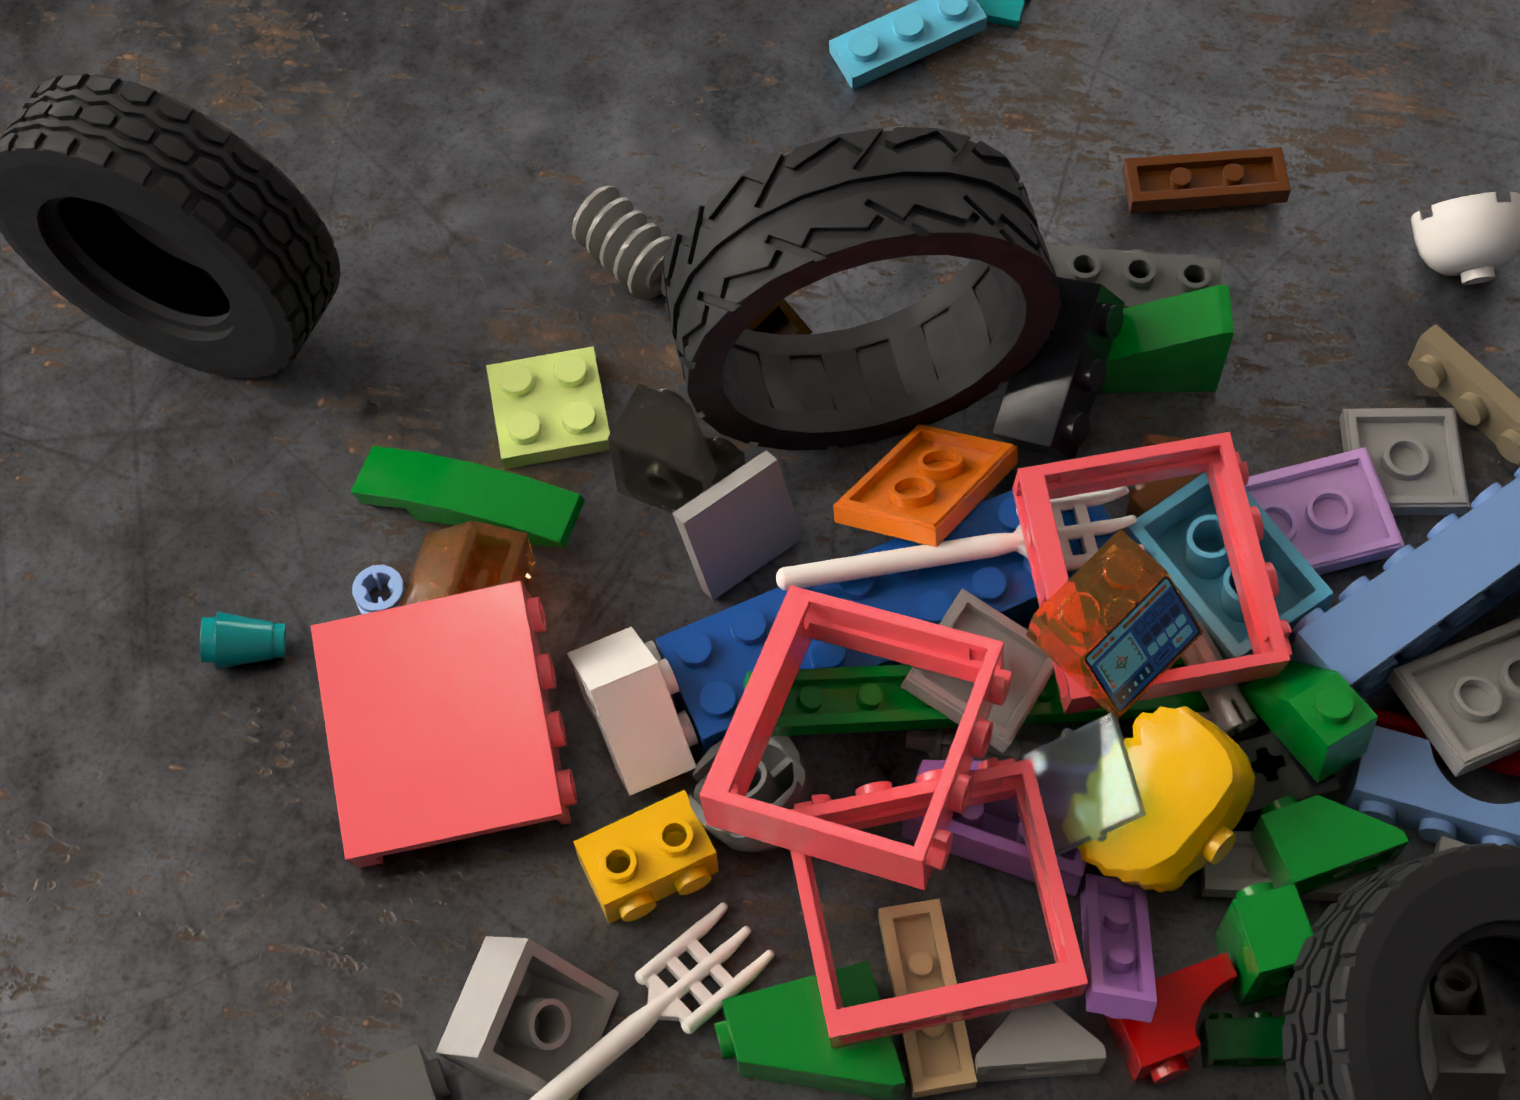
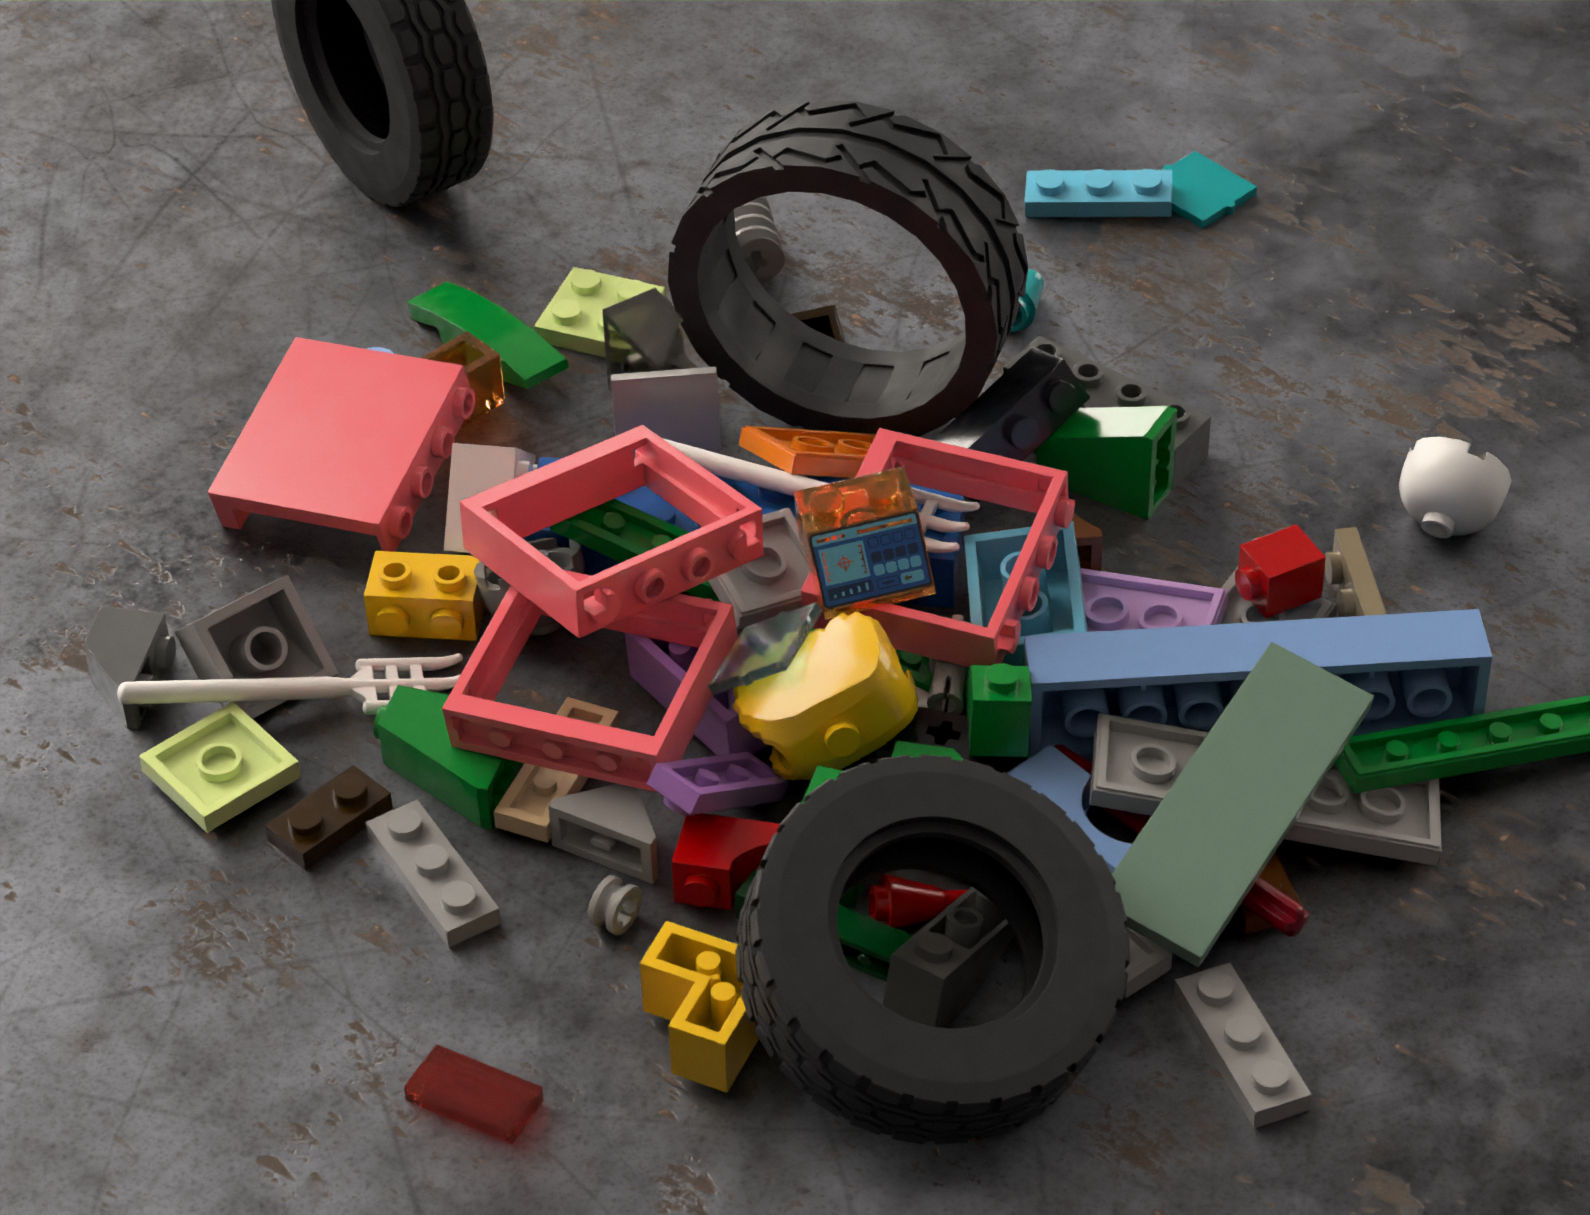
camera: 30 degrees right, 20 degrees down
teal cone [200,611,286,669] -> none
reddish brown plate [1122,147,1291,214] -> none
none -> red brick [1235,524,1326,619]

